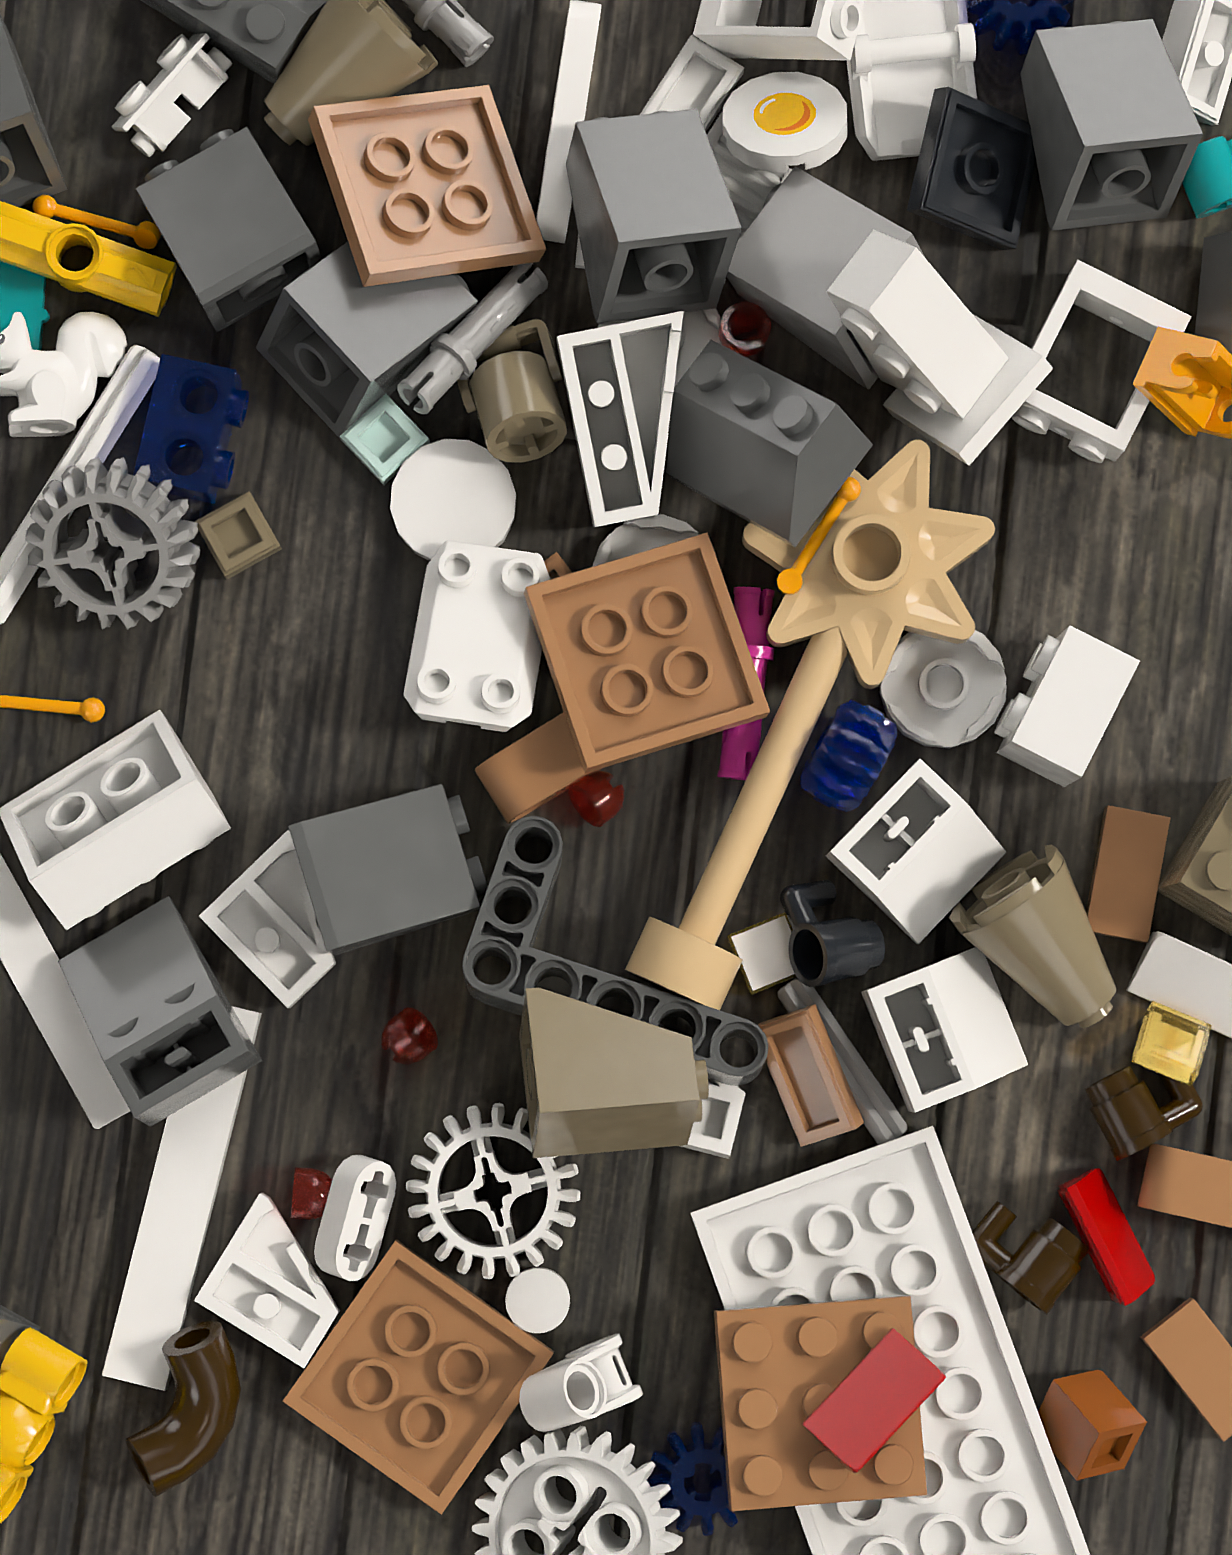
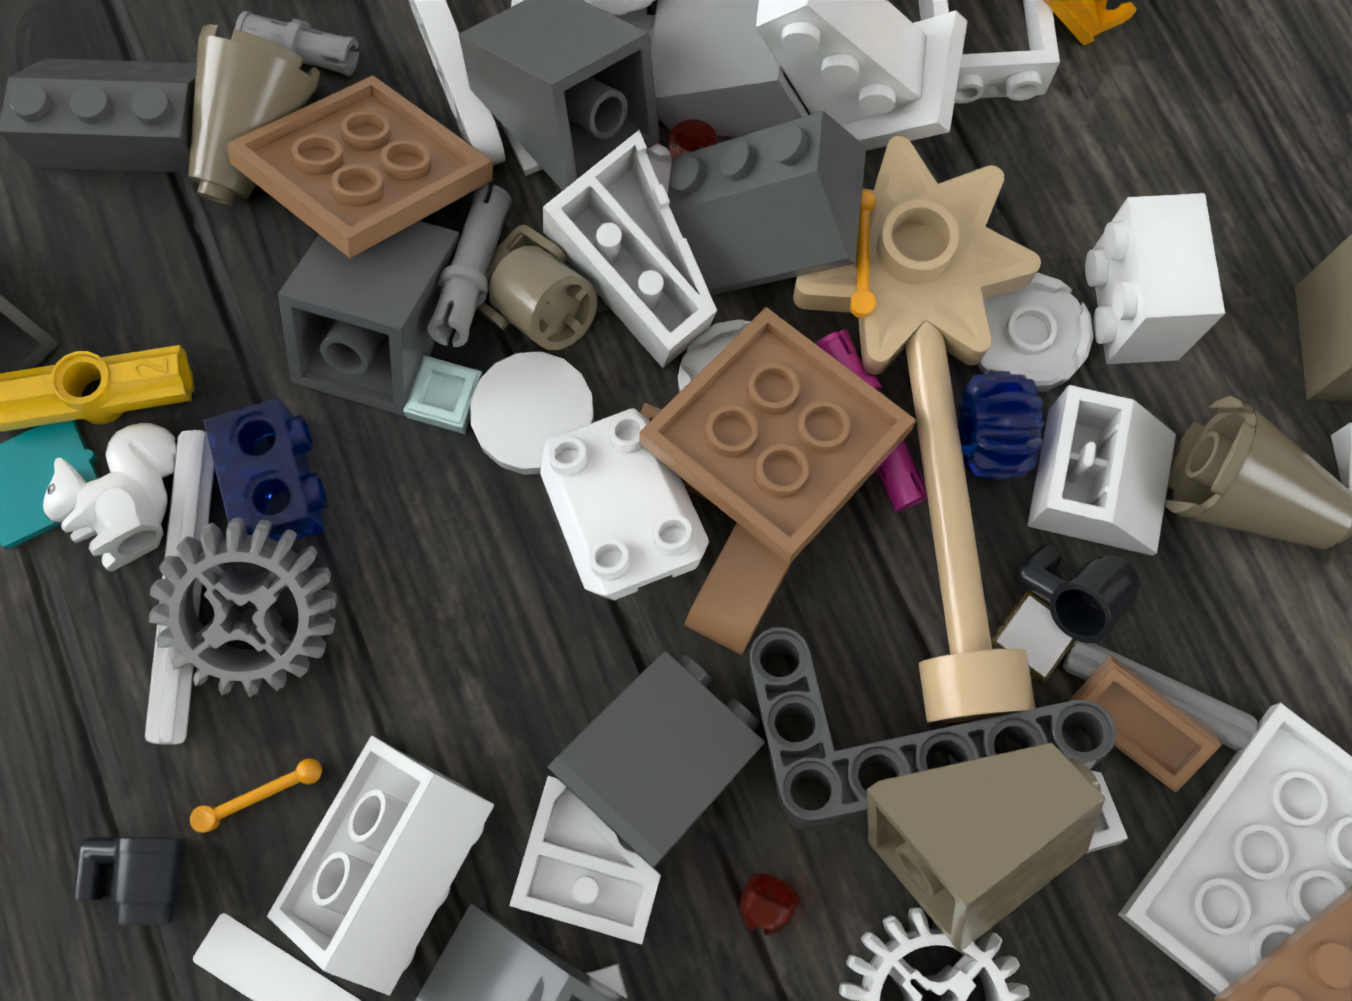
camera: 25 degrees left, 10 degrees down
light orange hinge [32,194,161,249] -> none
white hinge [111,33,232,157] -> none
dark grey slope [136,127,322,332] -> none
dark tan tile [195,491,282,579] -> none
clear red hinge [568,770,624,827] -> none
white slope [861,947,1028,1112] -> none
medium nougat tile [1086,805,1171,943] -> none

